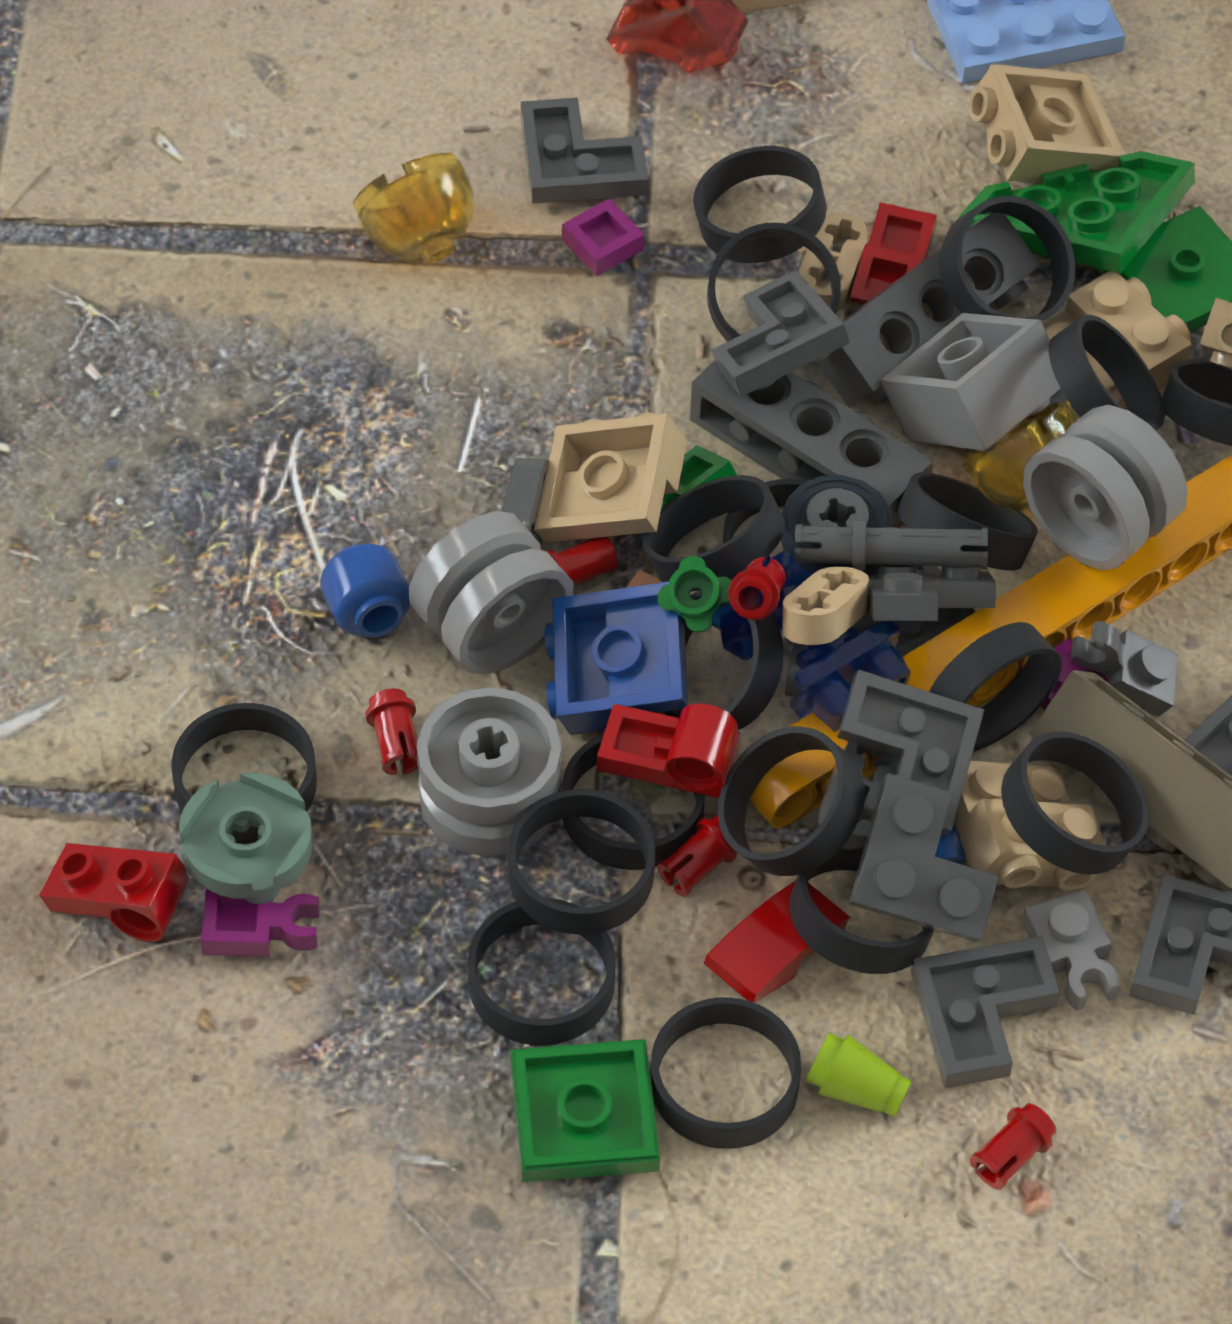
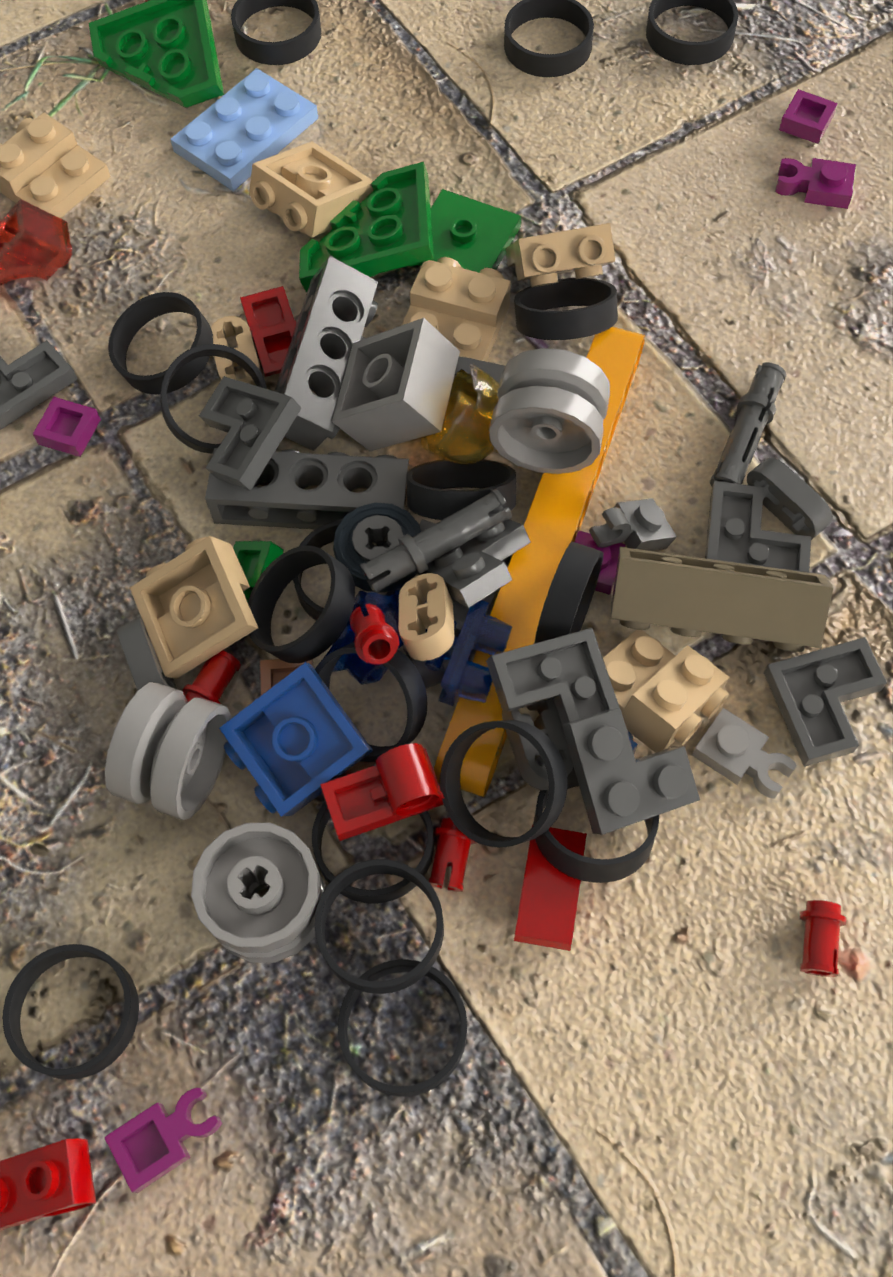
camera: 30 degrees left, 10 degrees up
sand green plate [179,772,313,904] -> none
blue head [320,543,410,638] -> none
red pin [365,688,418,775] -> none
green plate [510,1039,660,1183] -> none
black tyre [650,997,801,1149] -> none
green plate [657,556,731,633] -> none
lime cone [805,1032,912,1117] -> none
dark grey plate [911,936,1060,1088] -> none
black tyre [940,196,1075,322] -> none
black tyre [1001,732,1149,875] -> none
black tyre [1049,314,1165,431] -> none

